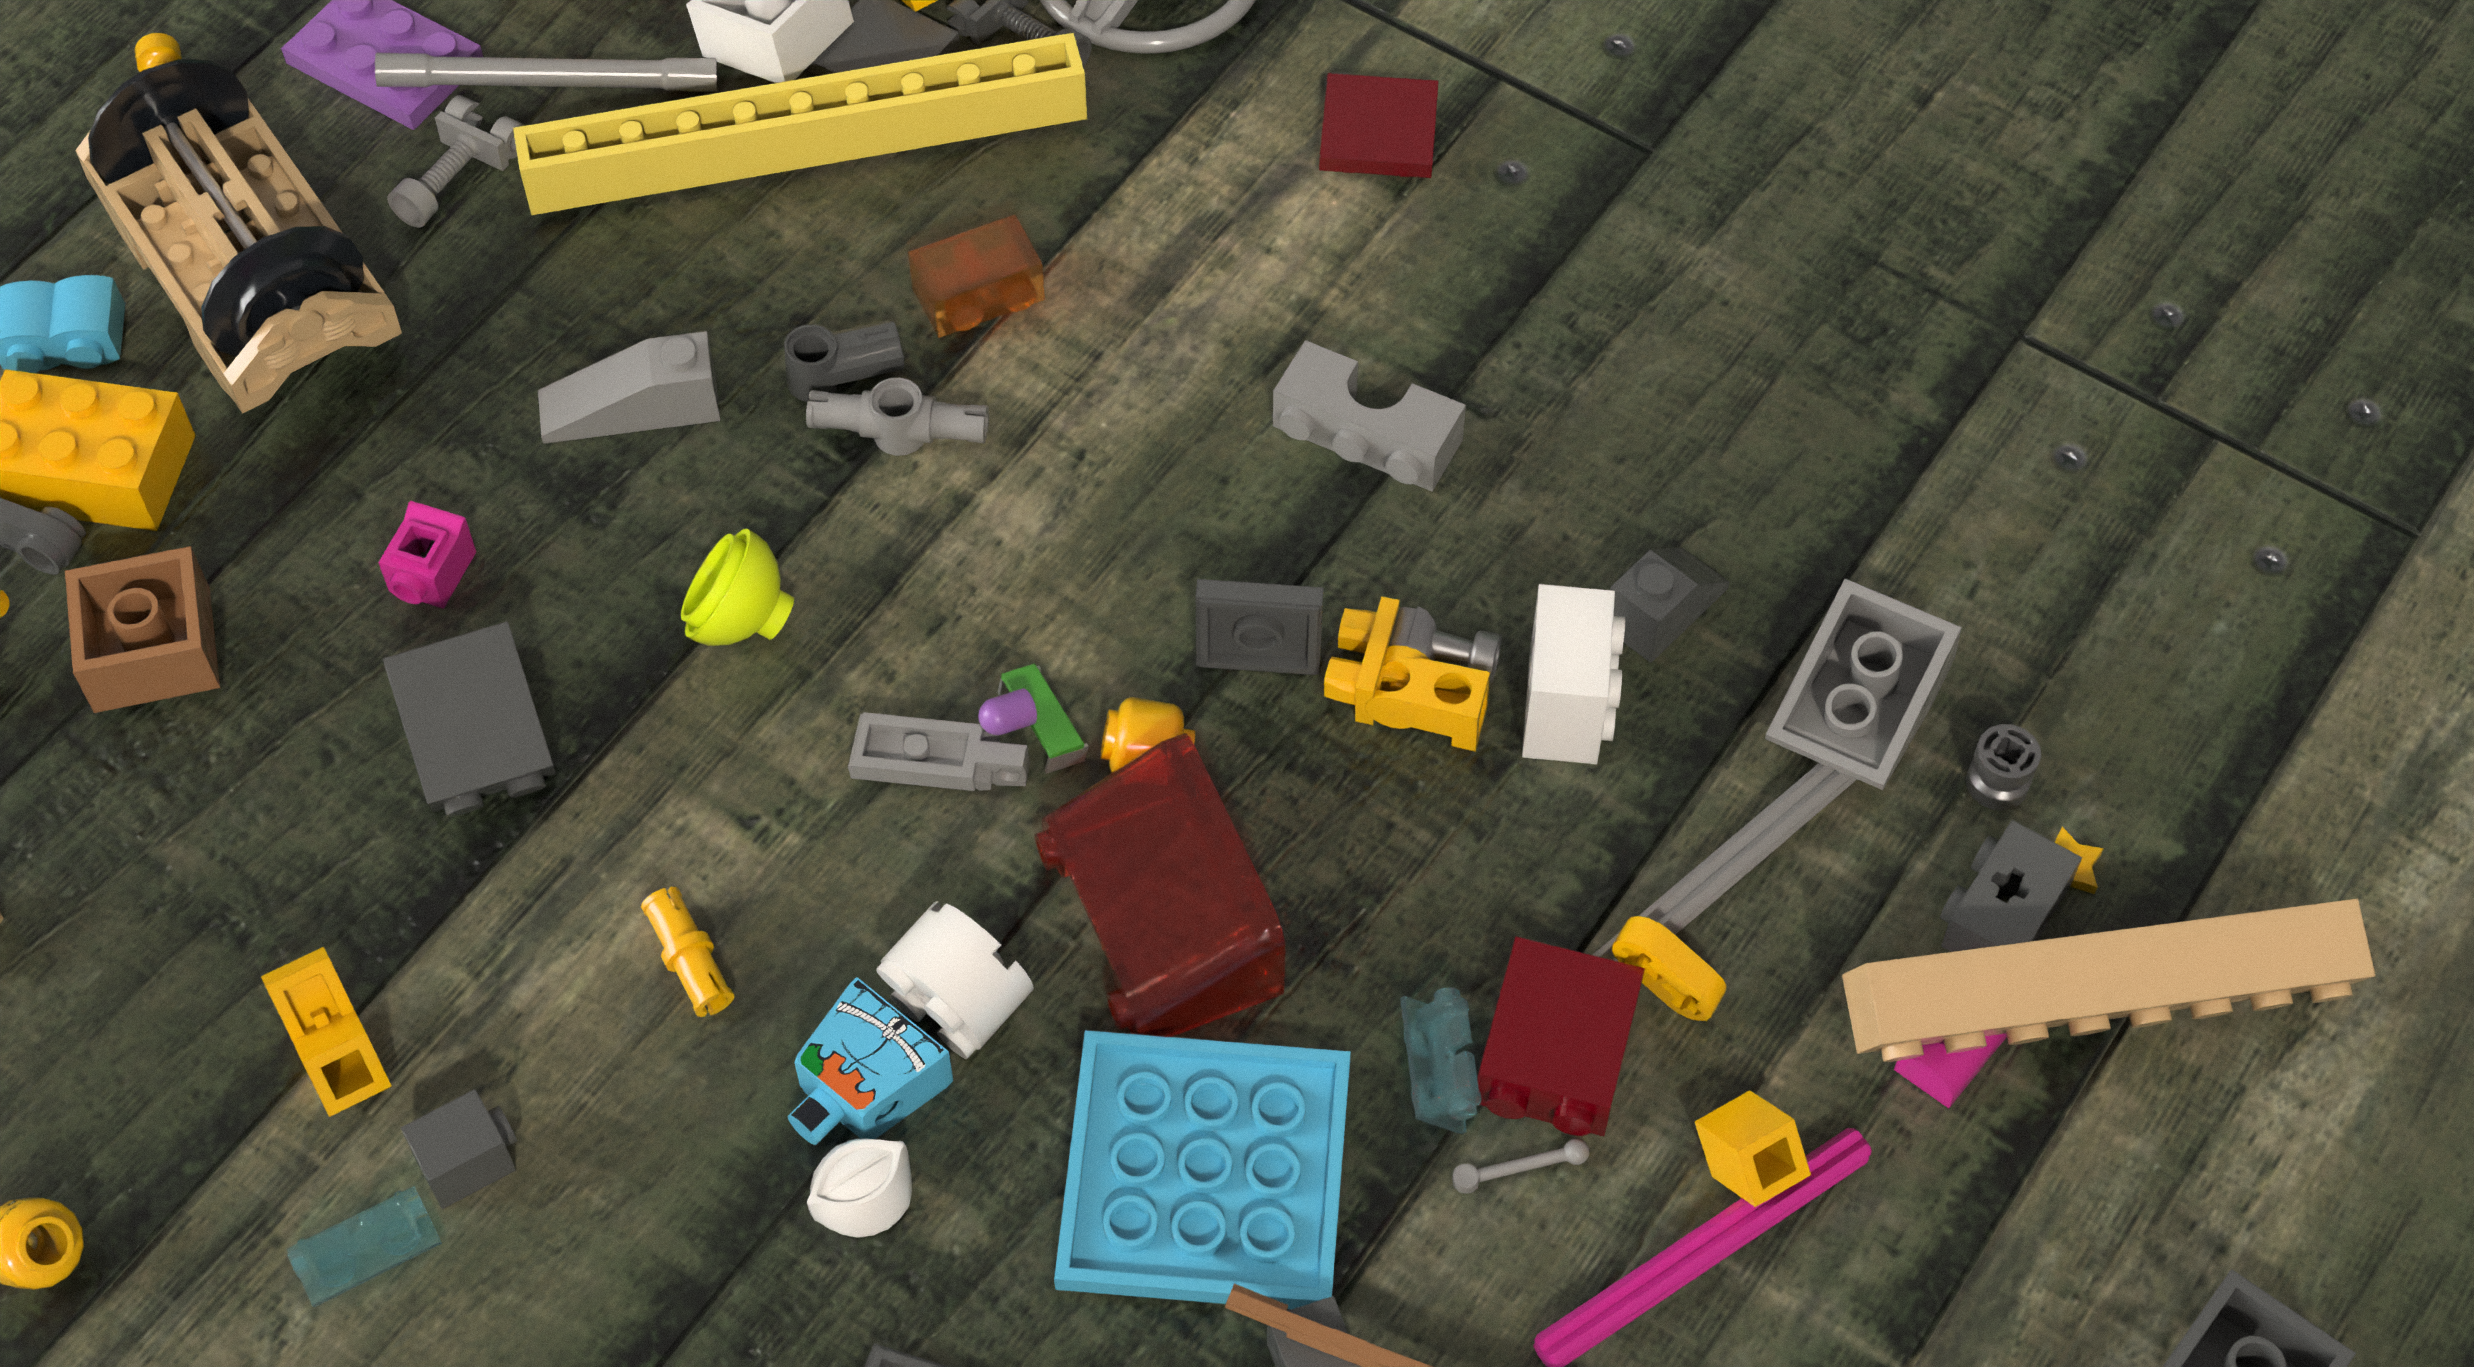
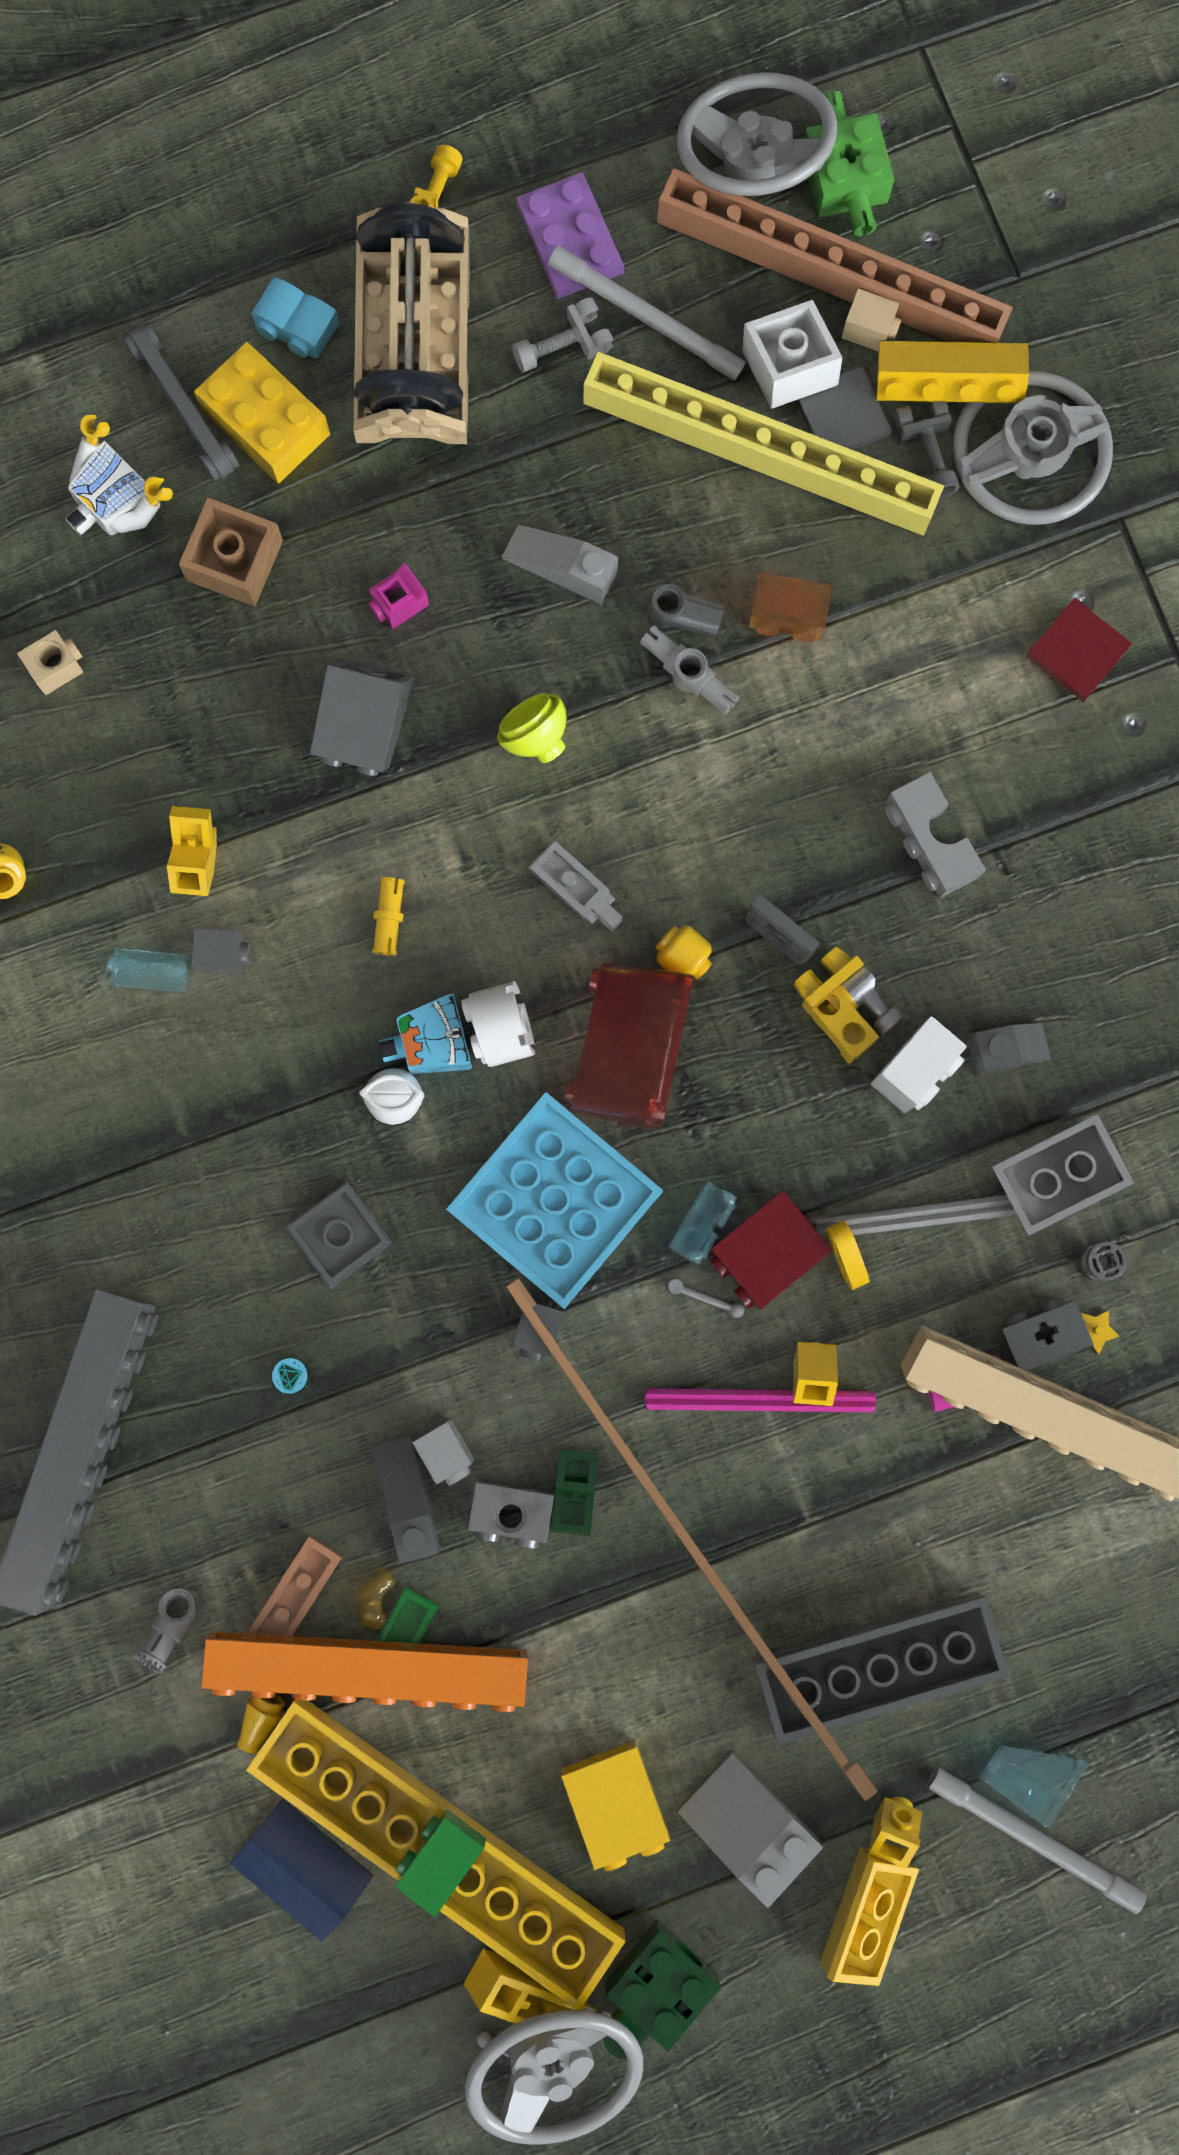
camera: 30 degrees right, 25 degrees up
piece [978,663,1089,774] -> none

